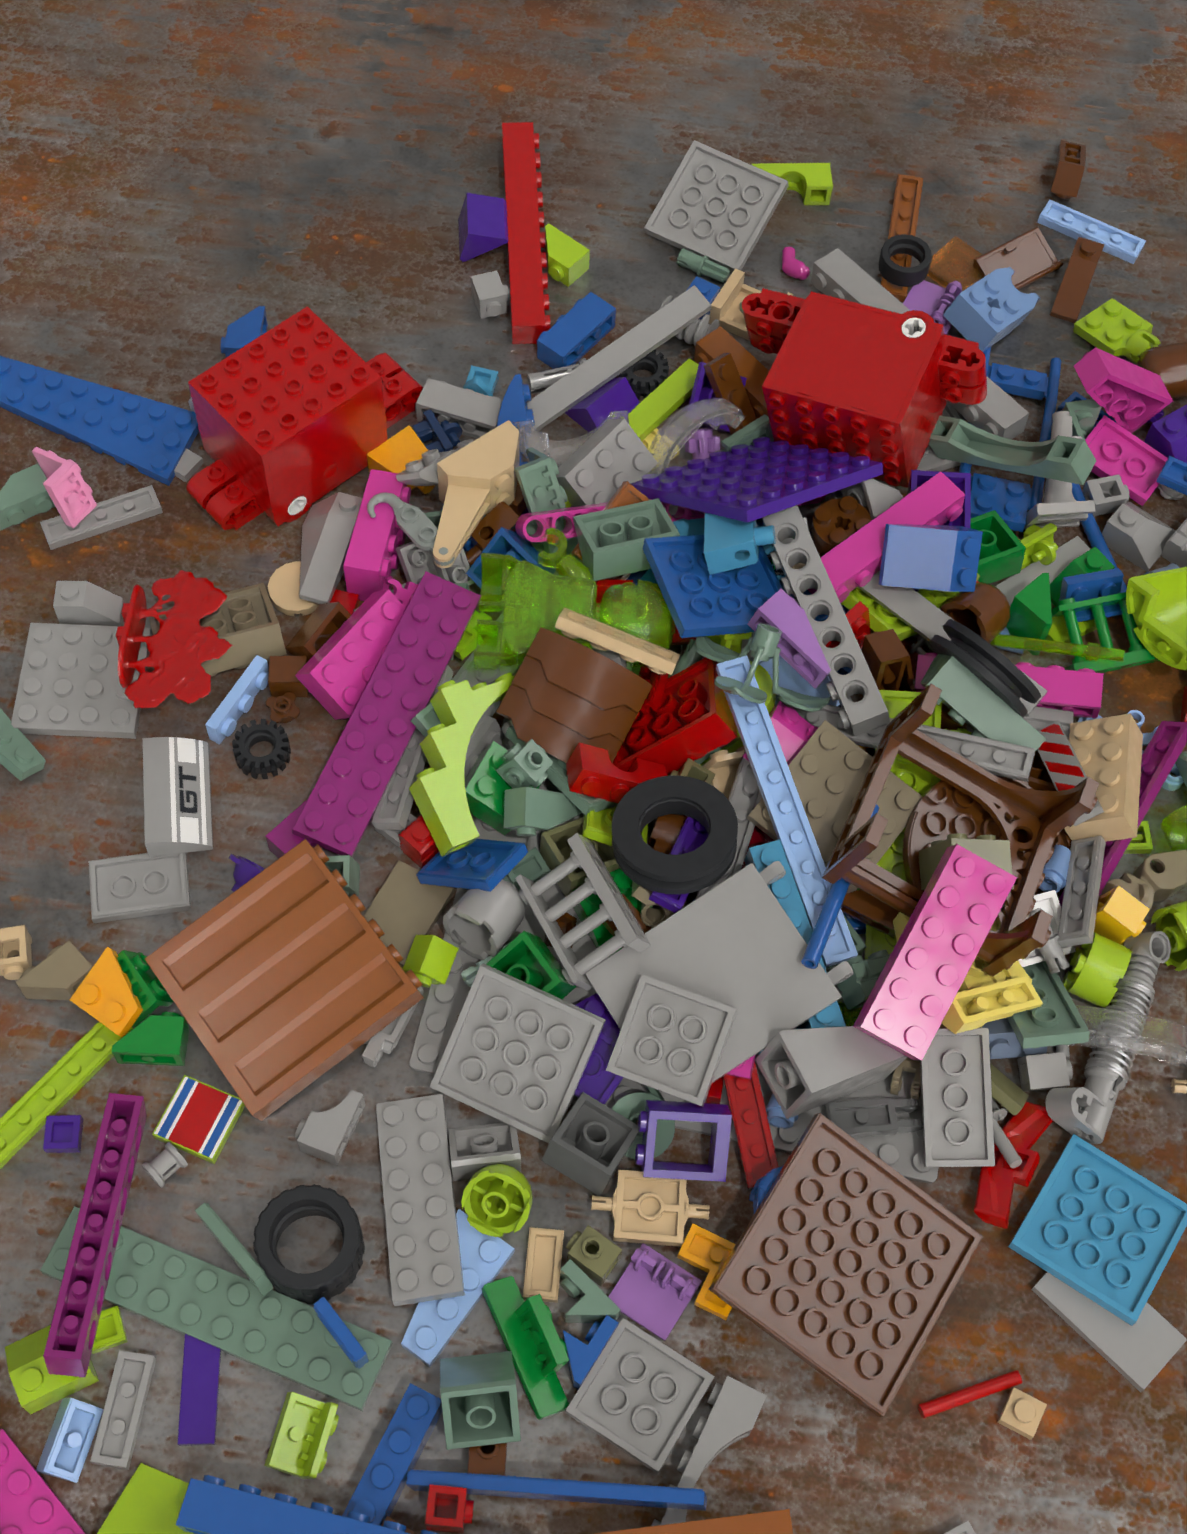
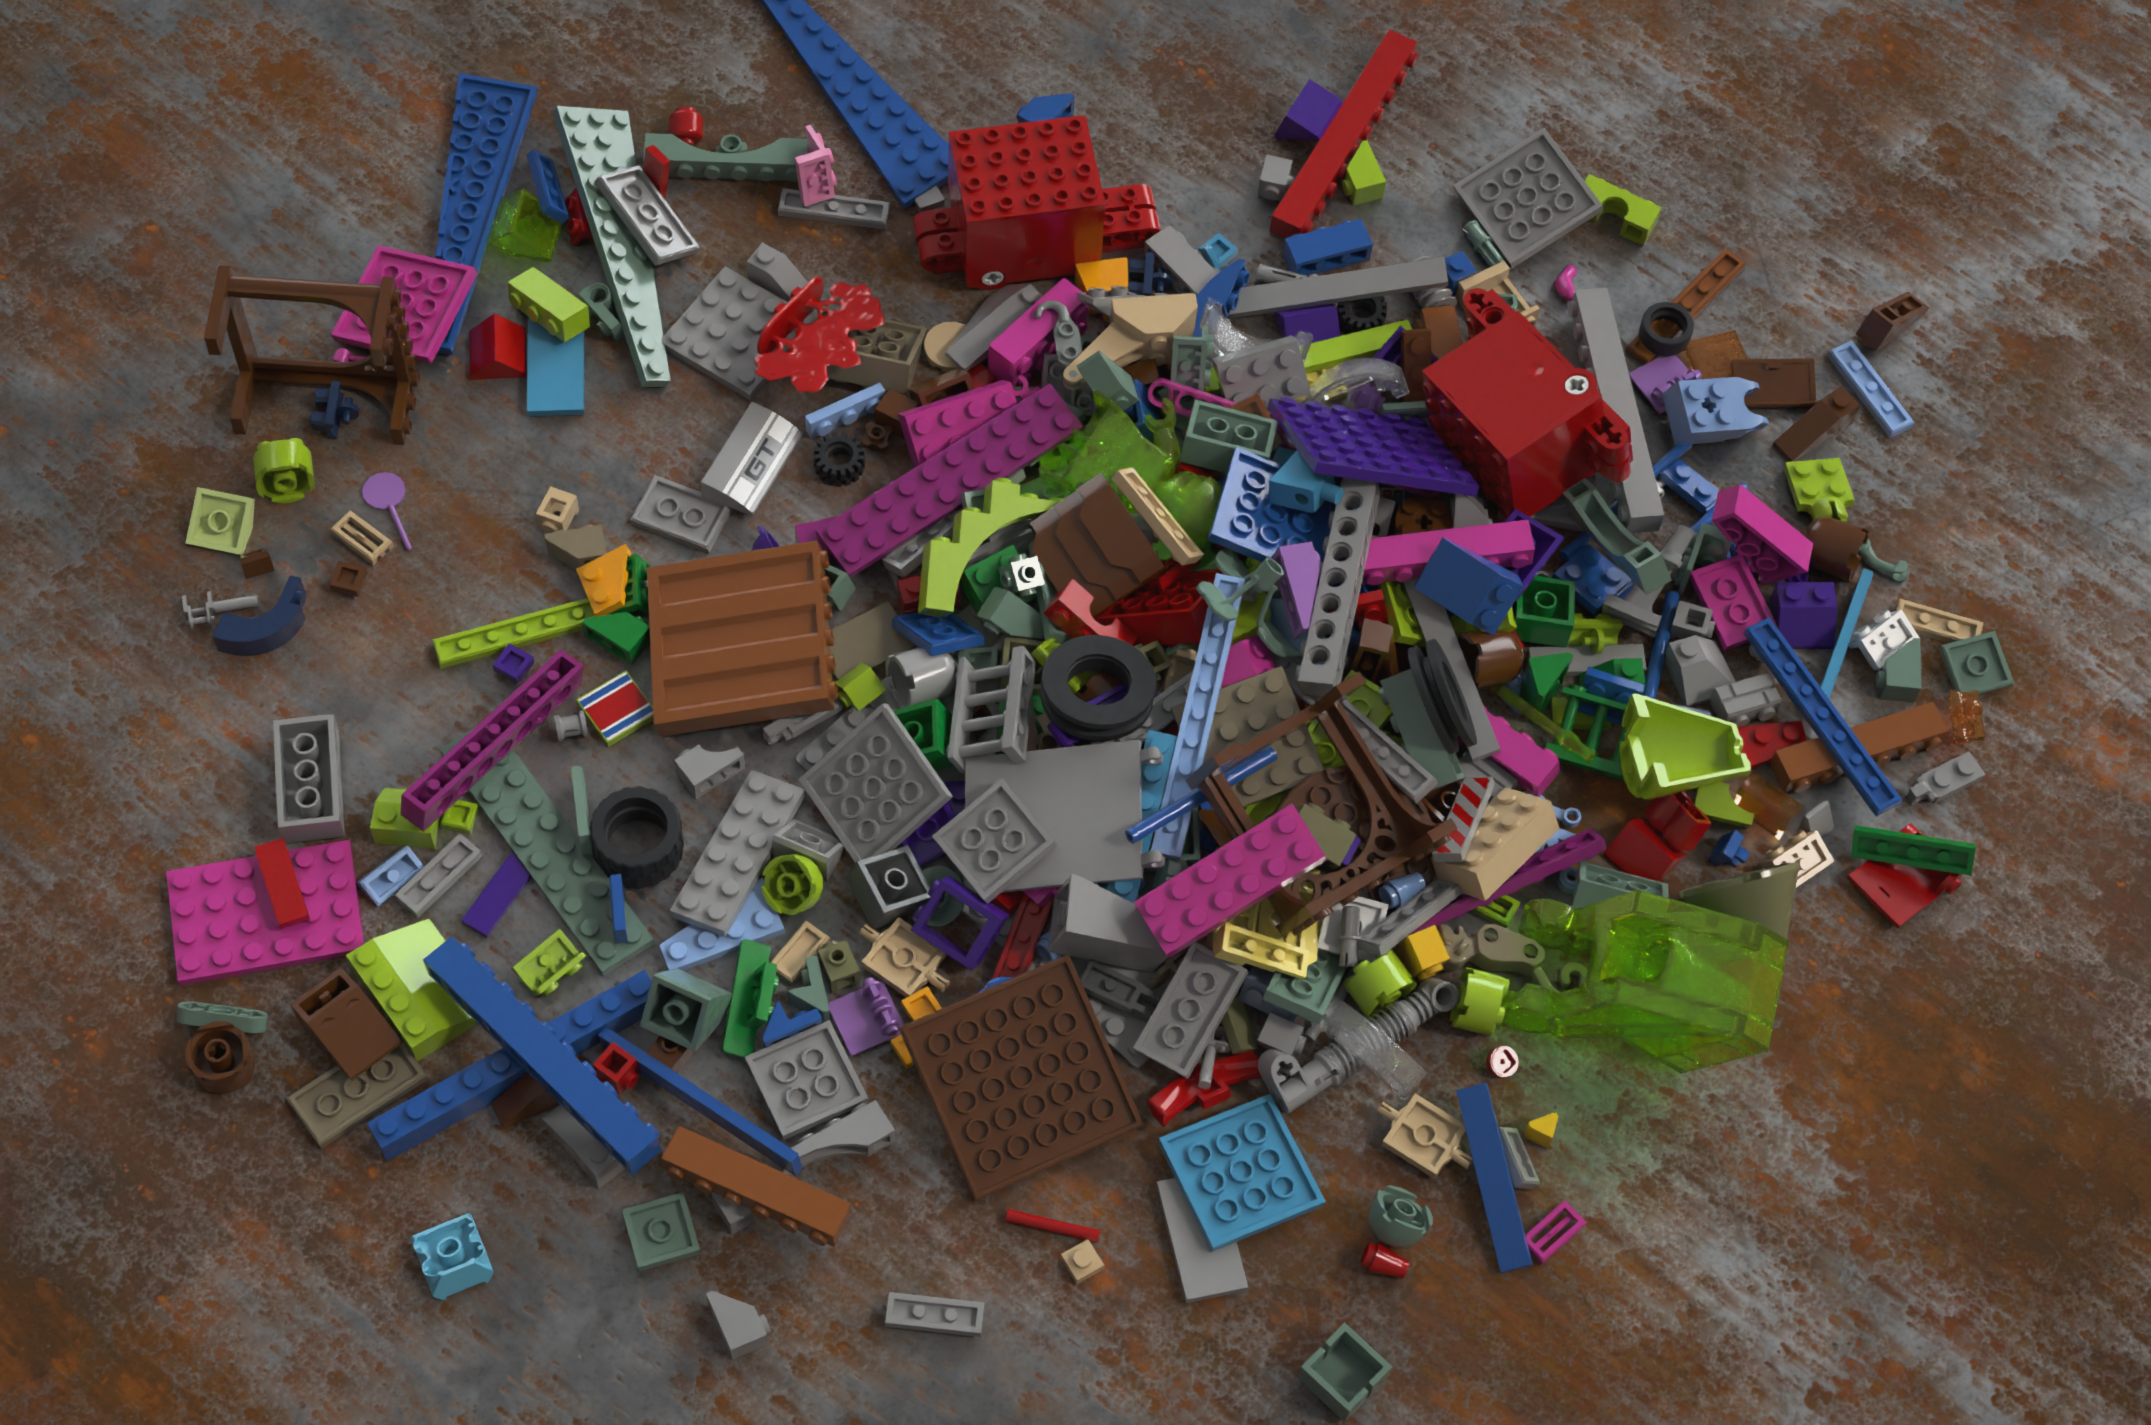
camera: 30 degrees right, 0 degrees up
none -> sand green slope [1077,350,1139,415]

